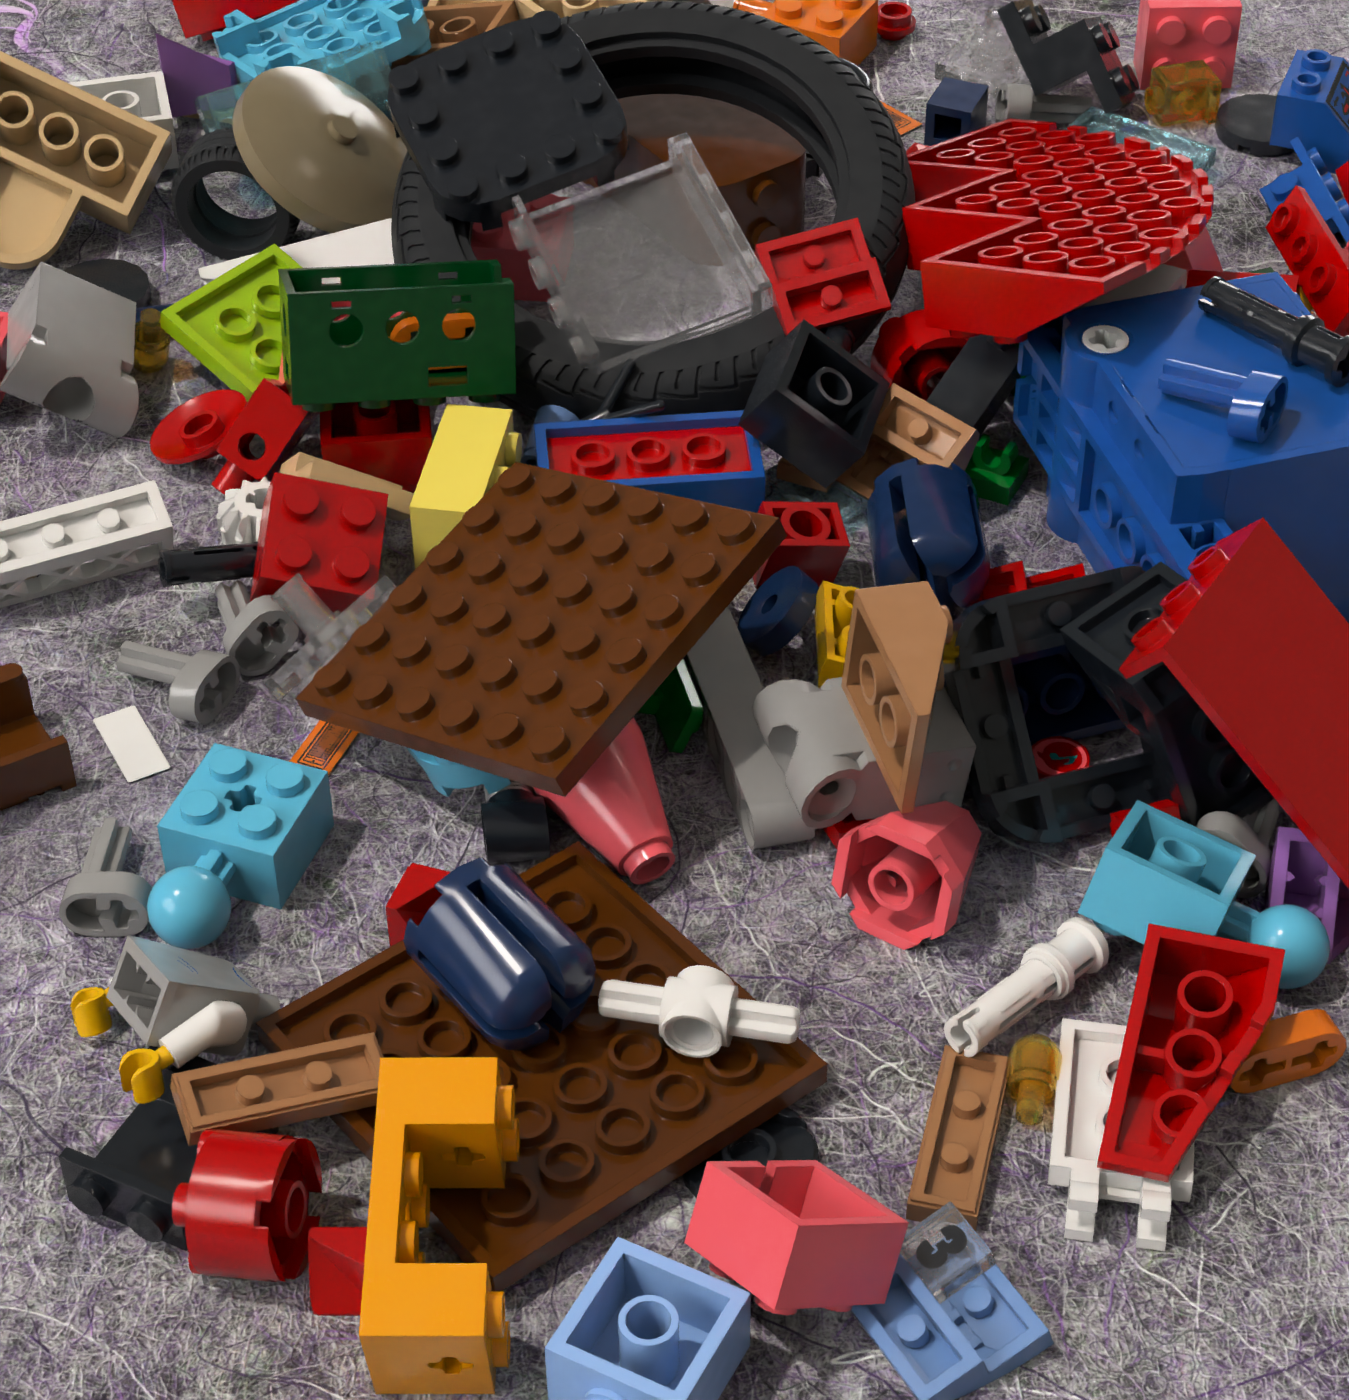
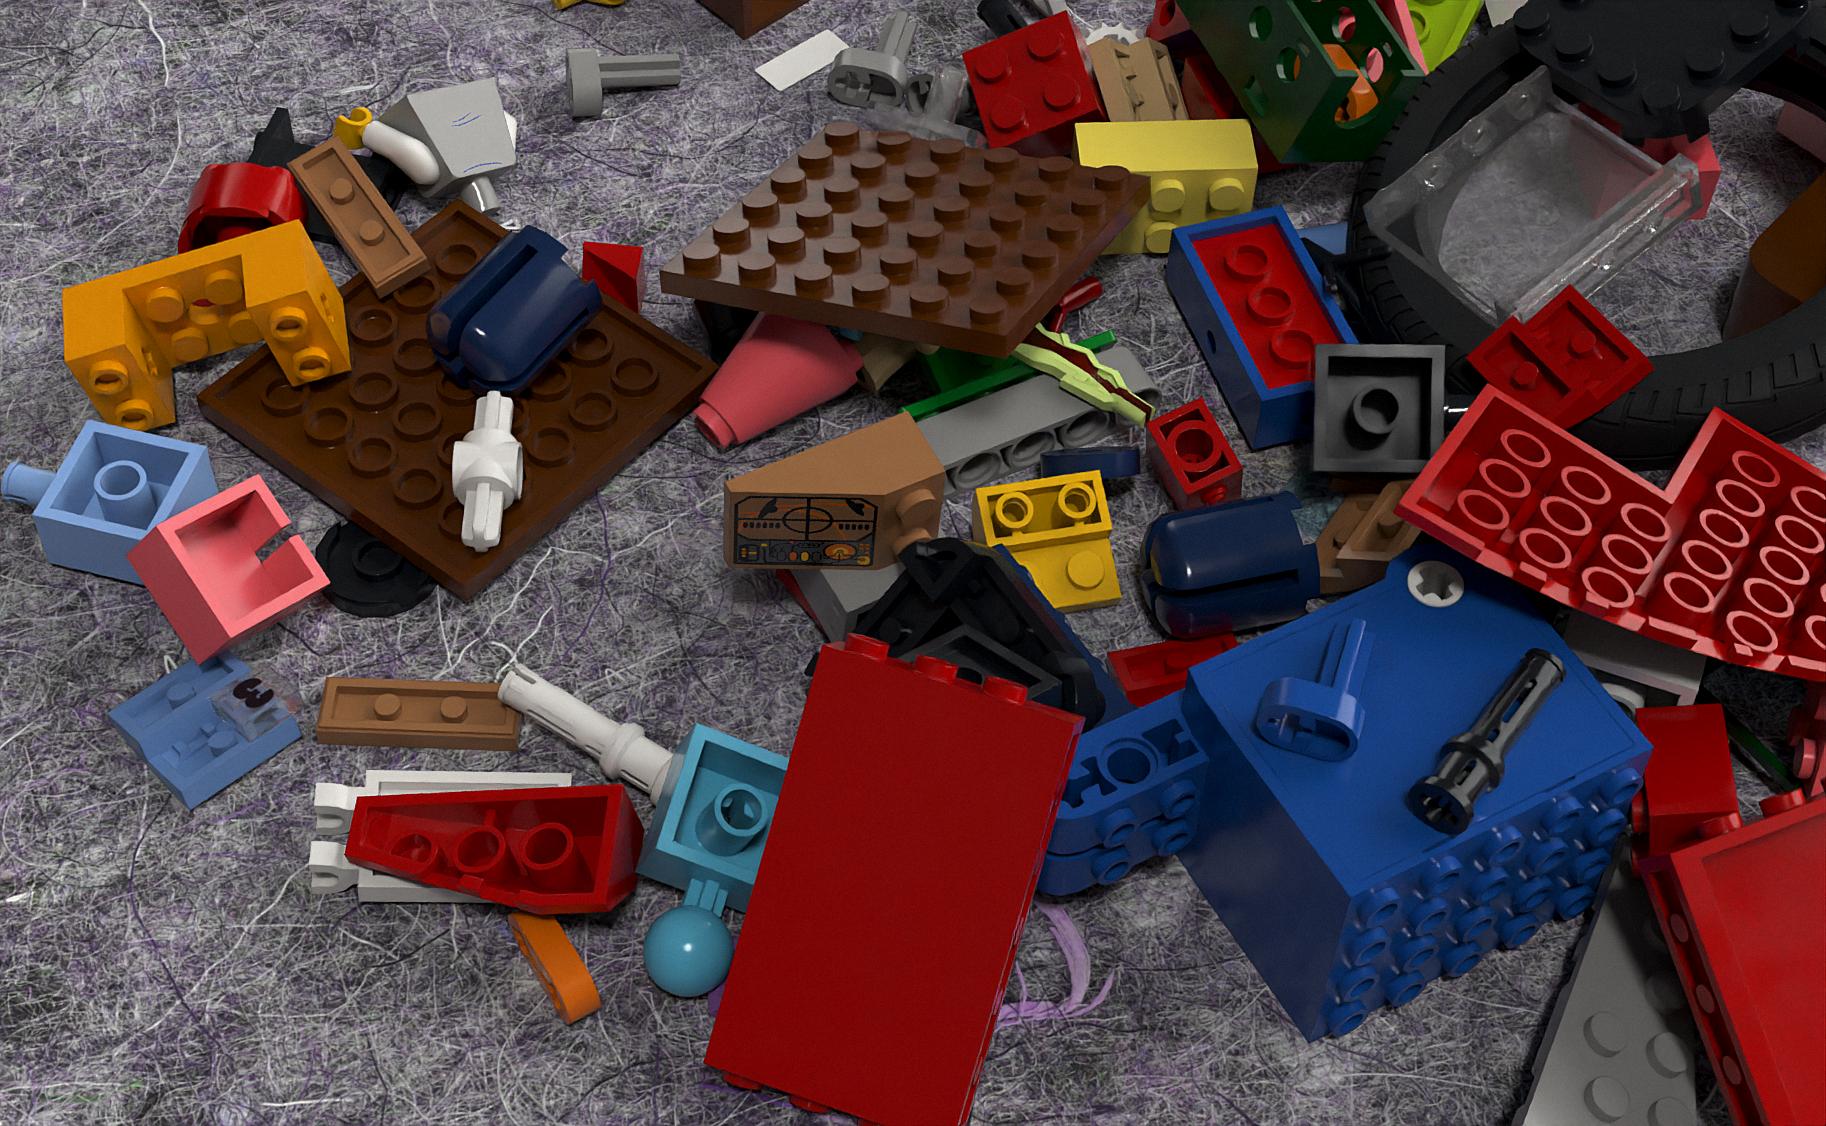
camera: 75 degrees right, 10 degrees up
medium azure brick [147,743,334,949] -> none
coral cone [831,800,982,950] -> none
clear yellow cylinder [1005,1034,1062,1125] -> none

